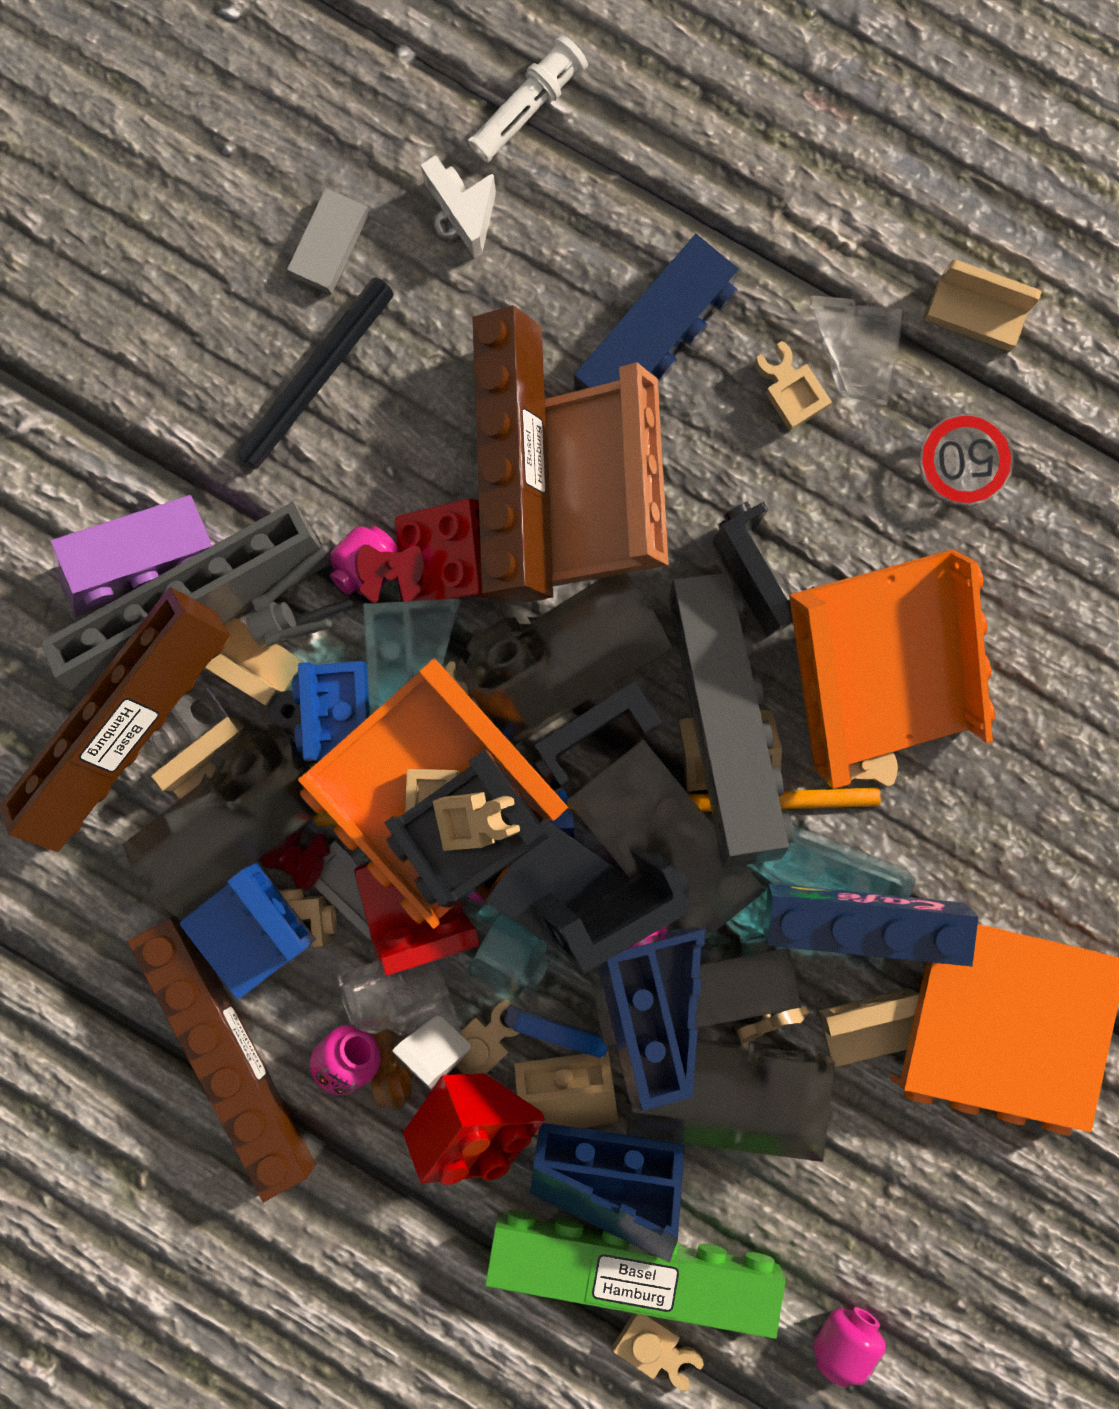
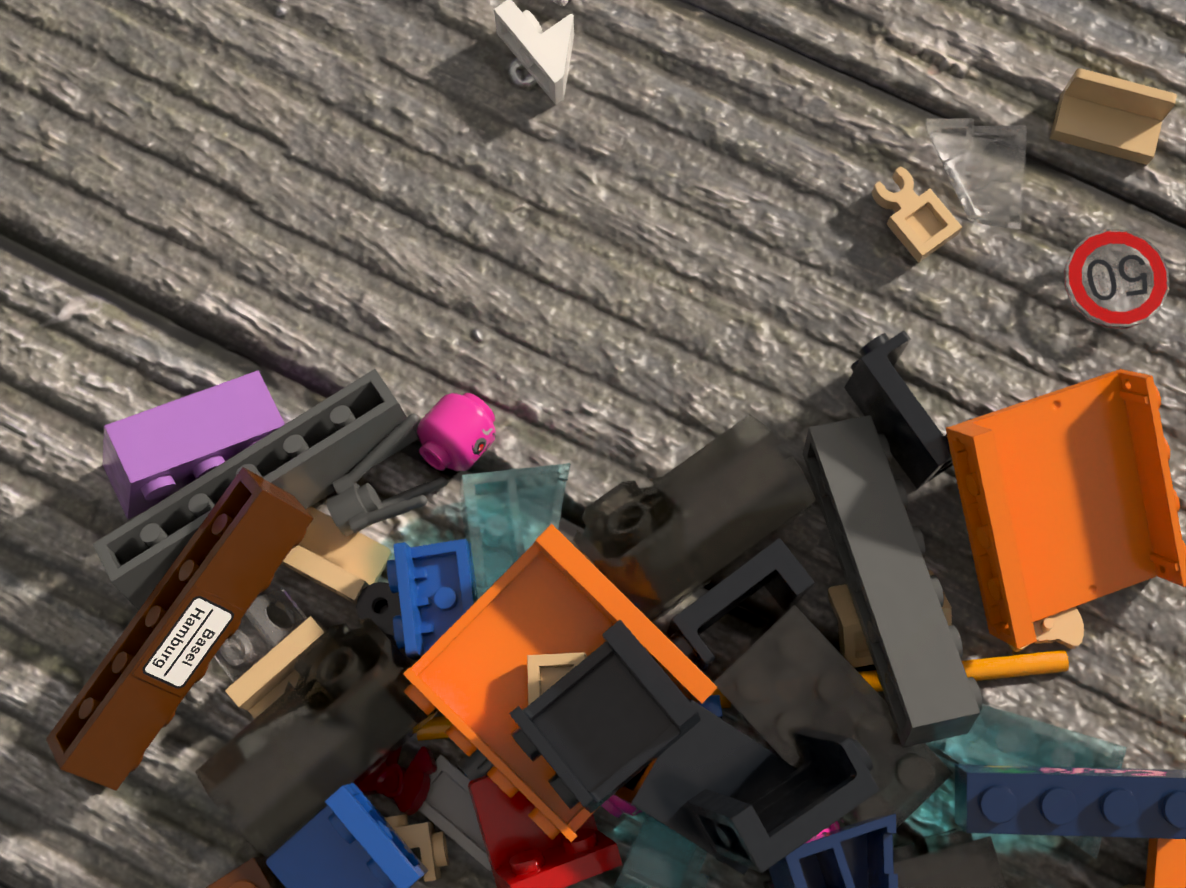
camera: 10 degrees left, 10 degrees down
black axle [236,277,394,469] -> none
light grey tile [287,188,370,295] -> none
dark red piece [355,544,424,603] -> none
red bracket [395,498,495,608] -> none
tan plate [433,792,520,851] -> none
reddish brown brick [472,305,554,605] -> none
nougat panel [545,362,669,587] -> none
dark blue brick [574,233,739,391] -> none

